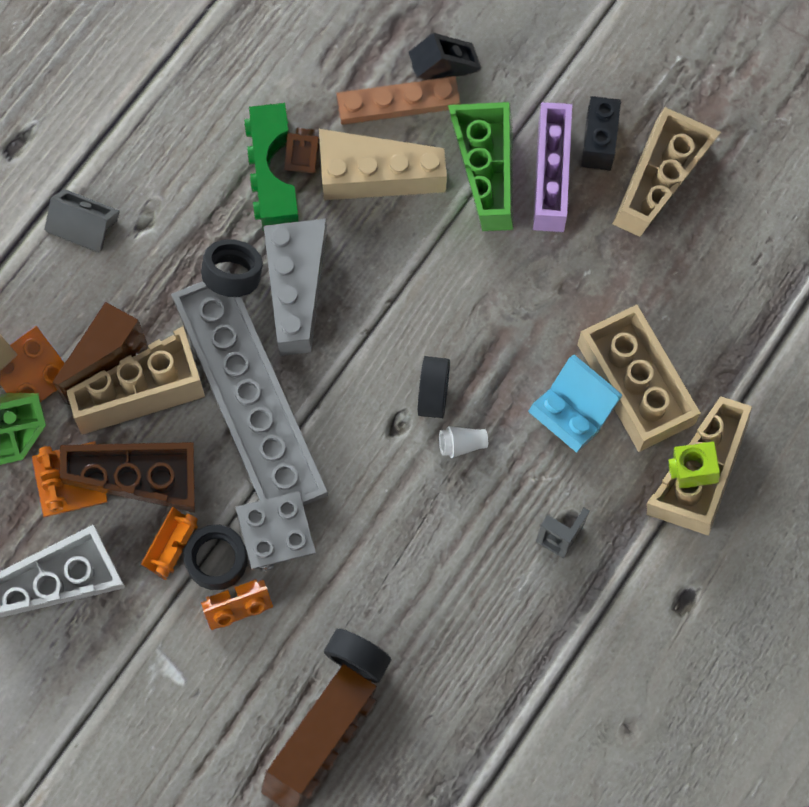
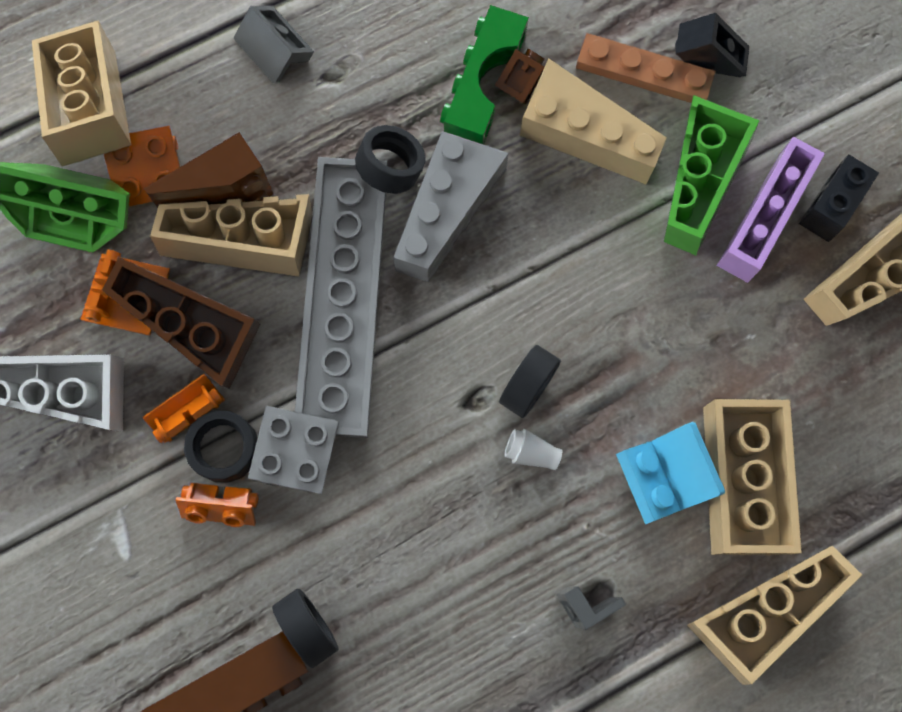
camera: 25 degrees right, 5 degrees up
lime brick [668,441,720,489] -> none

